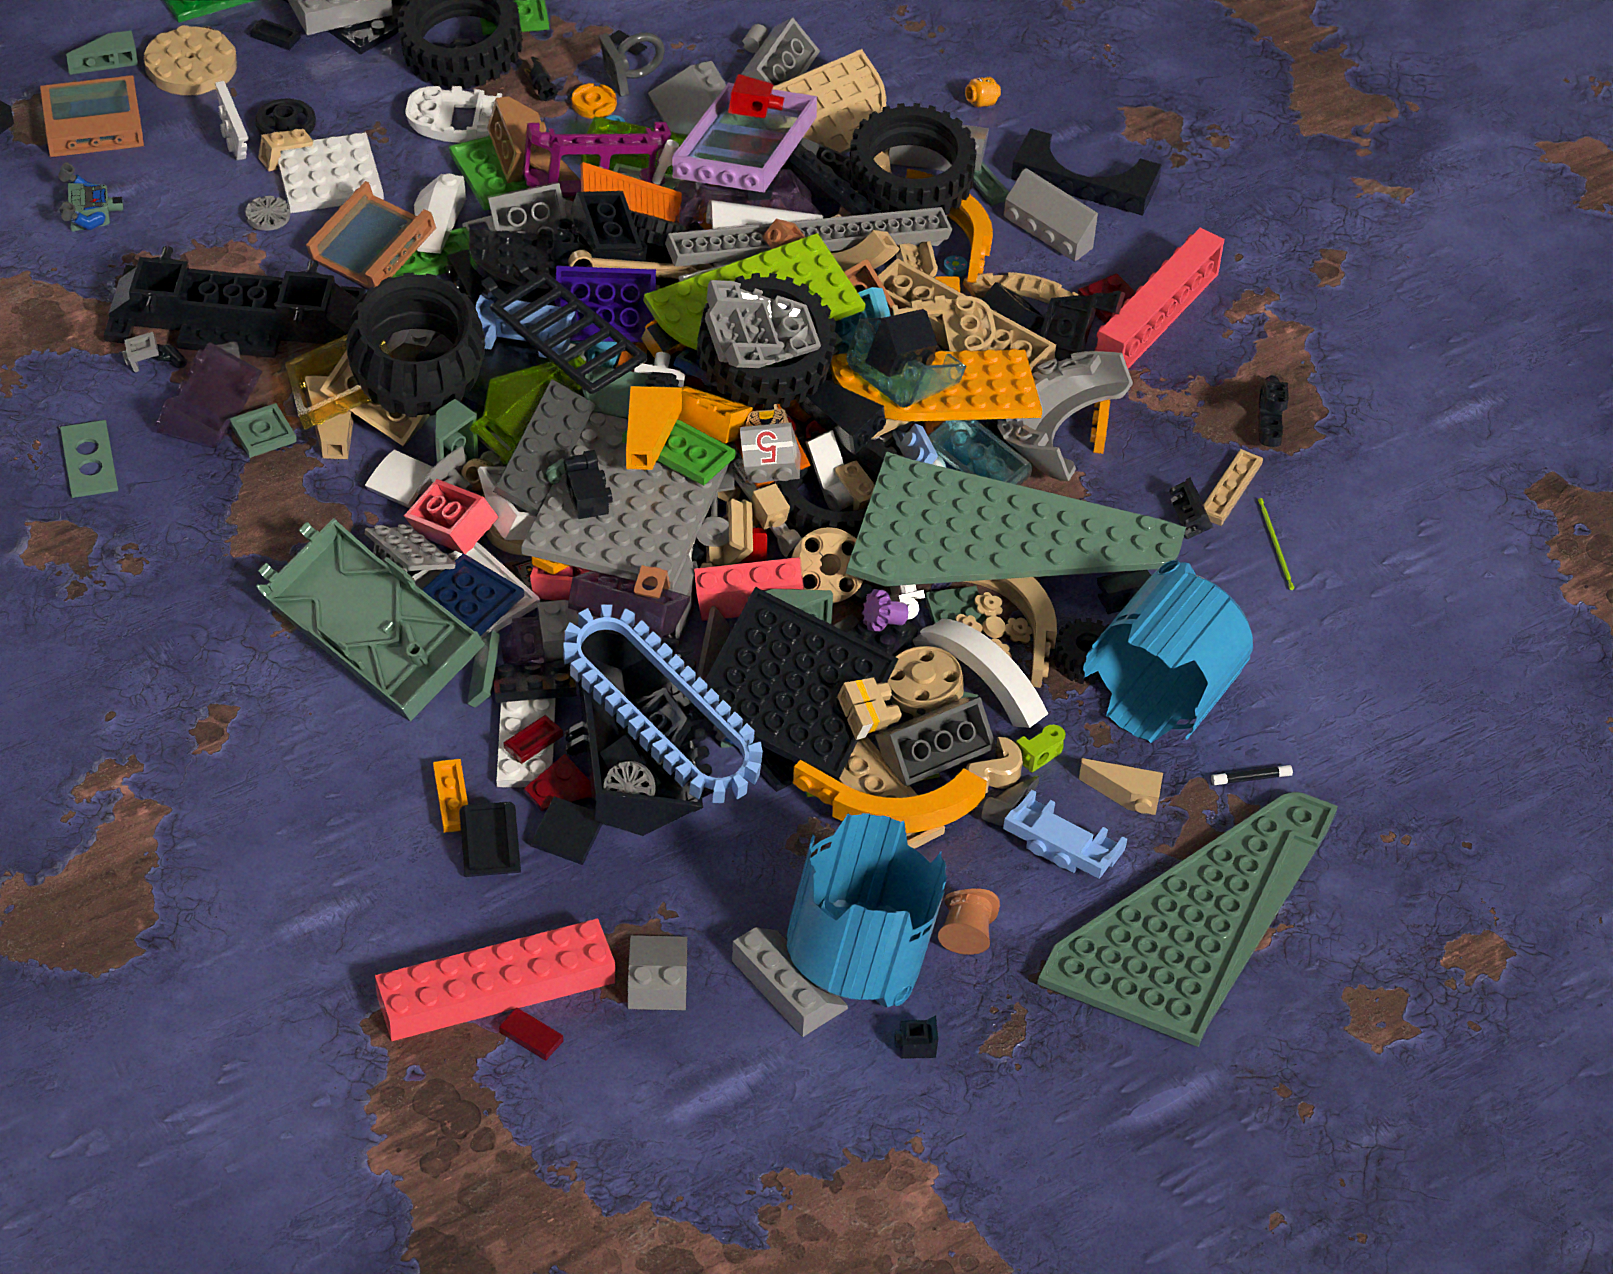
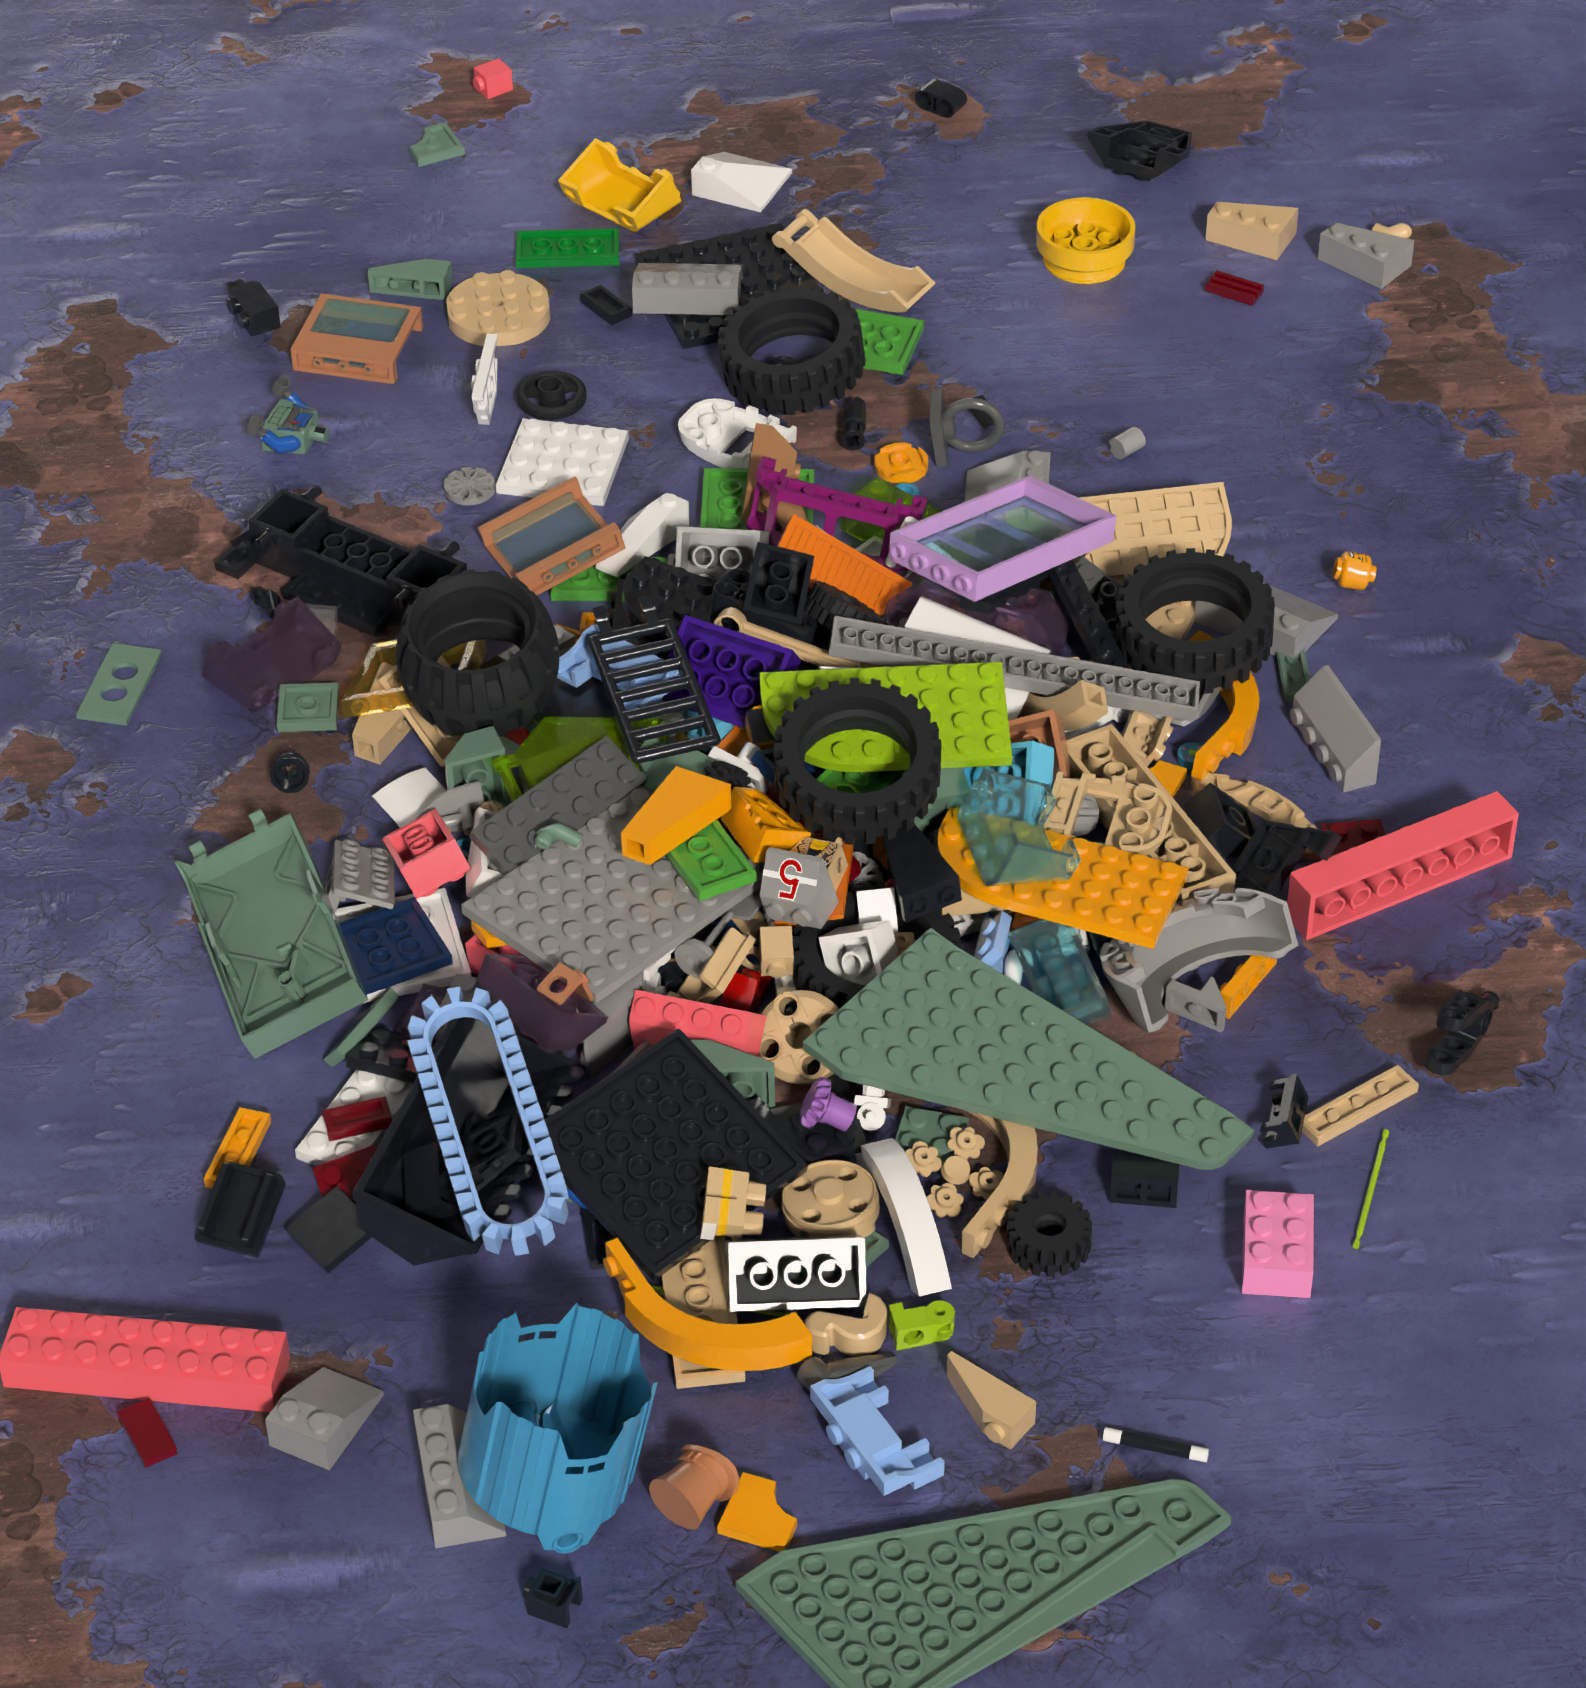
camera: 30 degrees right, 5 degrees down
light grey bracket [122,332,159,372] -> none
tan bracket [258,129,313,171] -> none
black hinge [563,450,613,519] -> none
light grey wheel [603,761,655,796] -> none
light grey wedge [705,280,821,368] -> none
red torso [728,74,785,118] -> none
light grey slope [741,17,820,87] -> none
nougat bracket [763,219,805,249] -> none
black slope [865,309,938,377] -> none
black arch [1011,128,1162,216] -> none
dark azure piece [1083,559,1253,743] -> none
none -> black piece [270,751,310,793]
none -> light orange tile [717,1472,797,1552]
none -> white slope [818,920,898,985]
none -> light grey slope [1165,977,1226,1033]
none -> bright pink brick [1242,1190,1314,1298]

